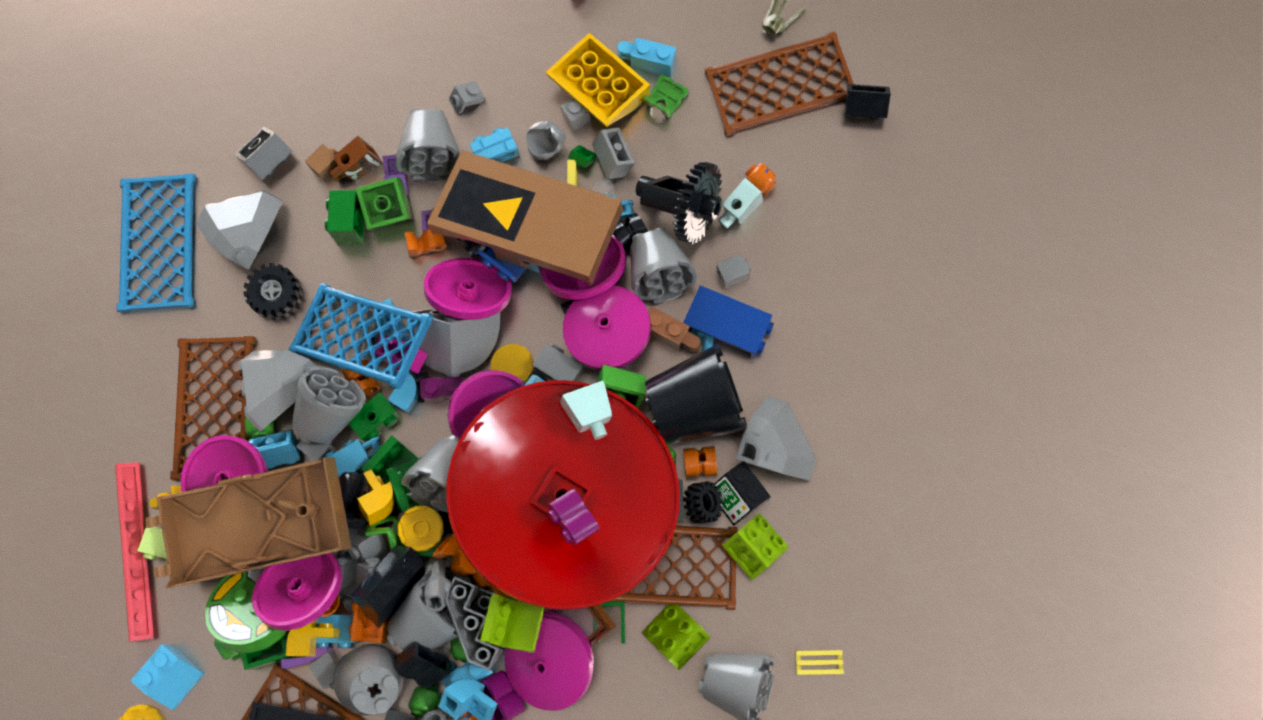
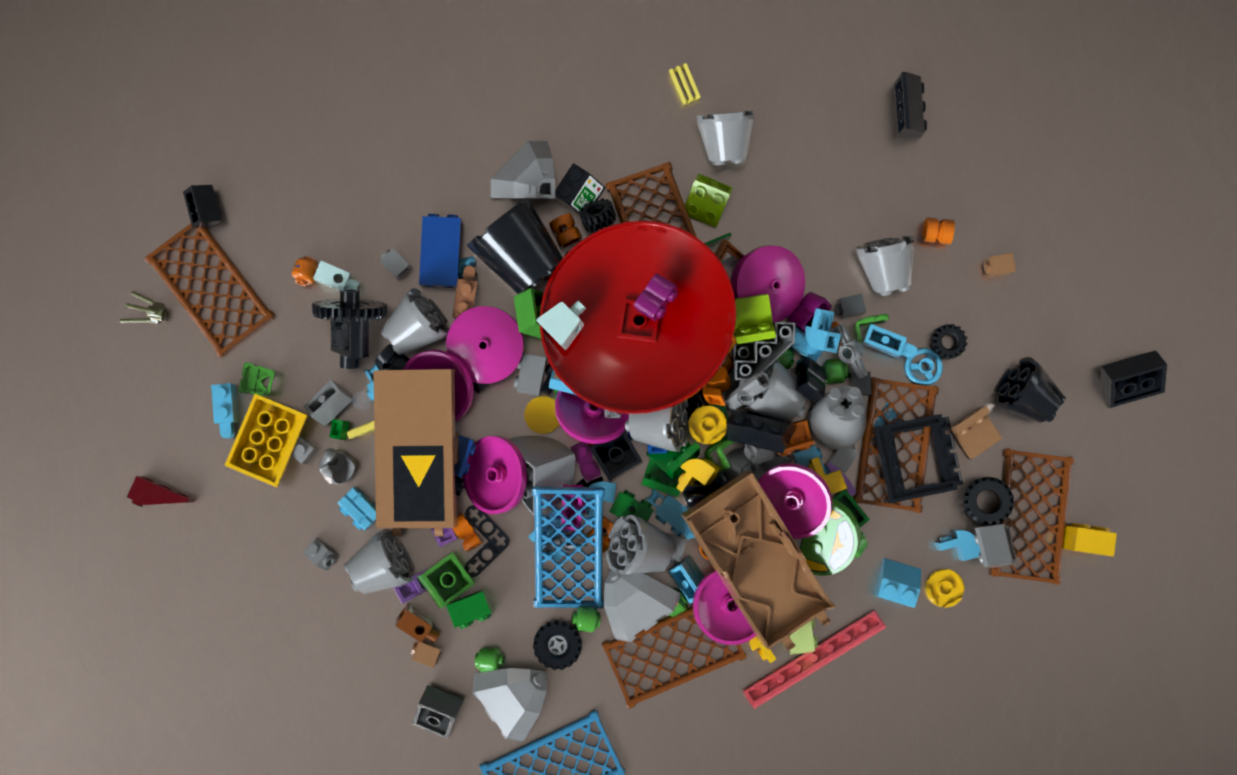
camera: 120 degrees left, 10 degrees up
lime bracket [722,513,789,580] -> none
none -> black beam [464,505,510,577]
none -> bright green head [475,648,505,672]
none -> bright green head [571,606,601,632]
none -> black slope [590,431,643,482]

